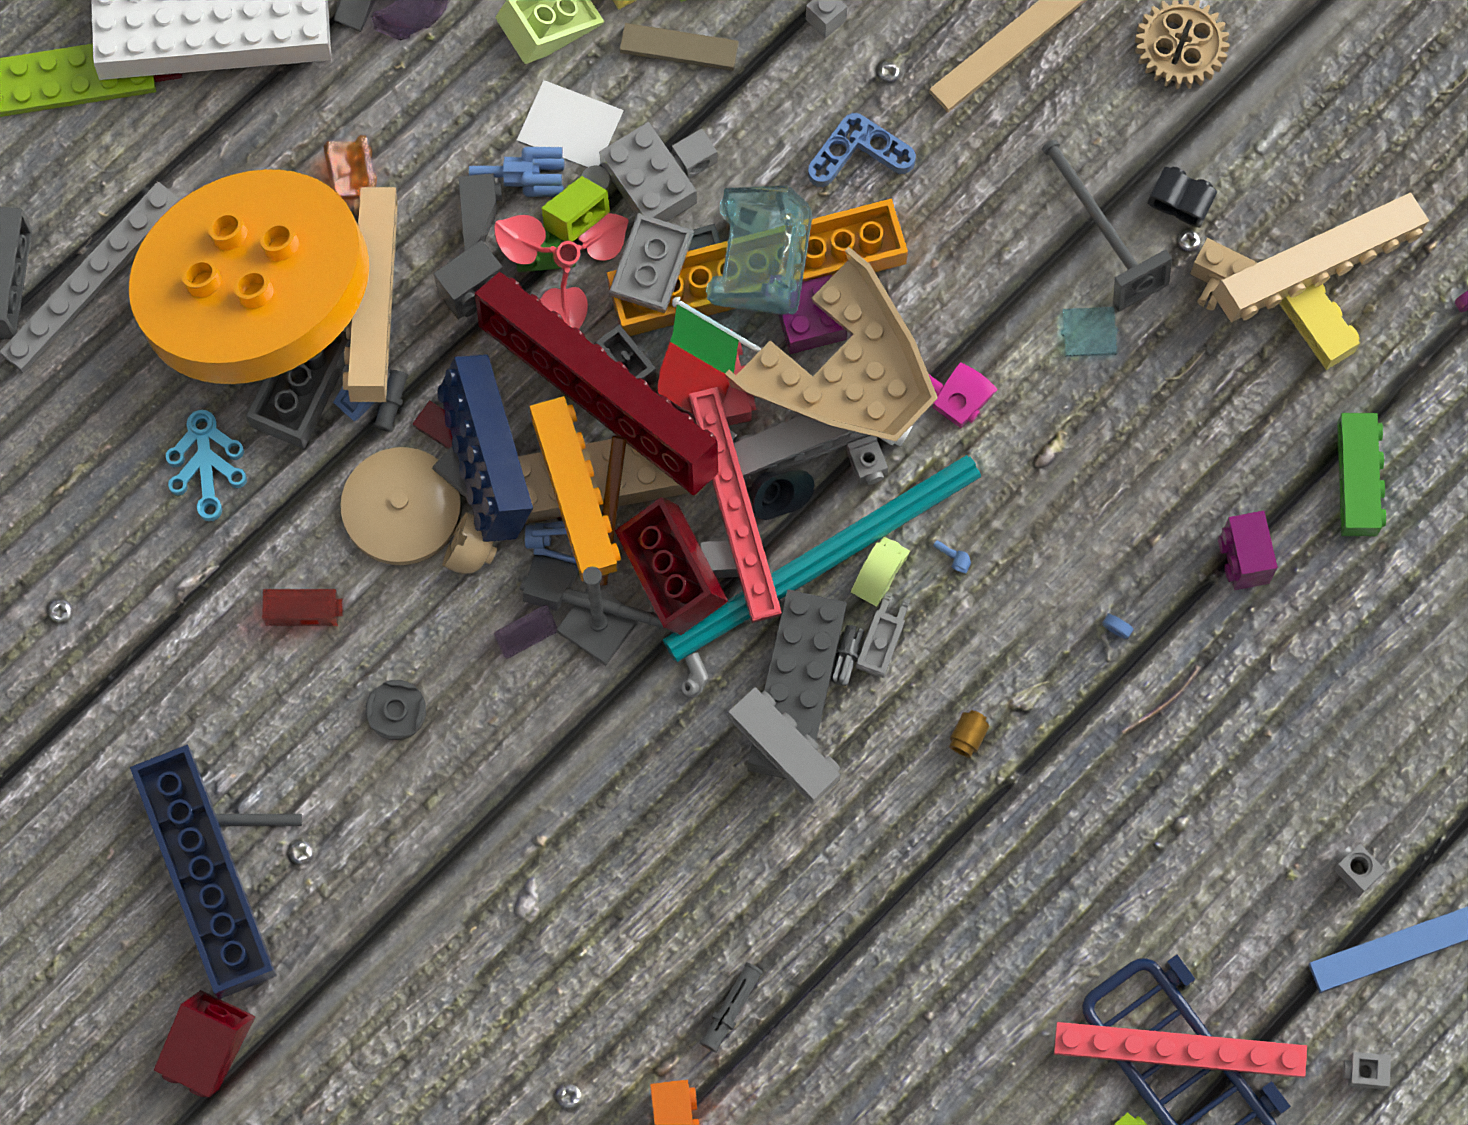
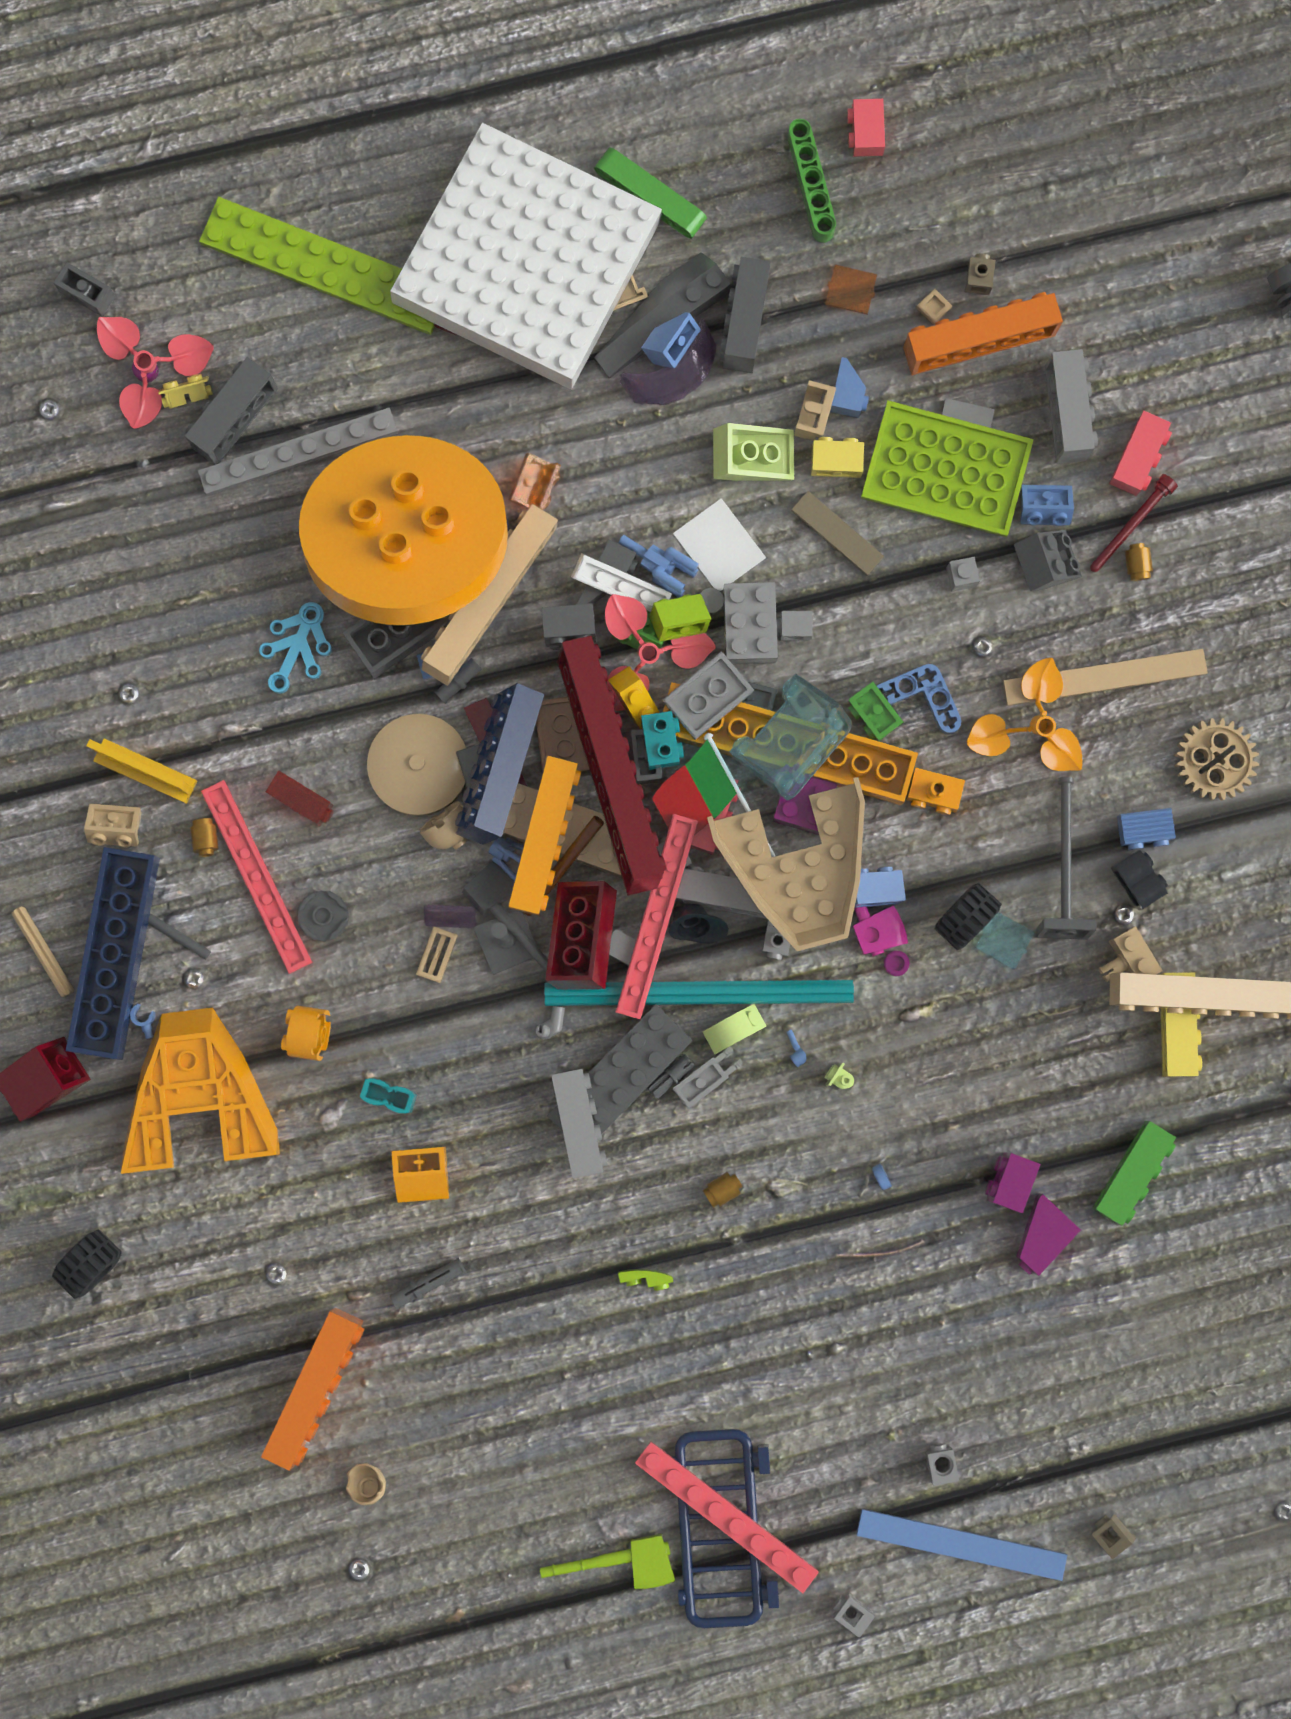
camera: 30 degrees right, 10 degrees up
none -> tan axle [12,906,74,997]
none -> tan bracket [84,804,142,848]
none -> yellow fence [86,738,197,804]
none -> light orange piece [121,1007,280,1174]
none -> medium blue piece [130,1004,155,1039]
none -> pearl gold brick [190,818,219,857]
none -> coral tile [201,780,313,974]
none -> light orange brick [281,1005,331,1061]
none -> teal brick [360,1078,417,1113]
none -> light orange slope [392,1147,449,1203]
none -> tan tile [416,926,458,983]
none -> medium nougat tile [536,697,590,772]
none -> white tile [571,553,672,612]
none -> yellow brick [608,666,660,729]
none -> lime slope [618,1269,673,1291]
none -> teal brick [641,711,684,770]
none -> yellowish green hinge [824,1062,854,1089]
none -> bright green bracket [848,682,904,742]
none -> medium blue brick [854,867,906,908]
none -> magenta tile [883,951,910,977]
none -> light orange brick [906,768,965,815]
none -> black tyre [934,883,1001,950]
none -> light orange plant [966,657,1082,771]
none -> magenta slope [1016,1193,1081,1276]
none -> medium blue brick [1117,808,1176,850]

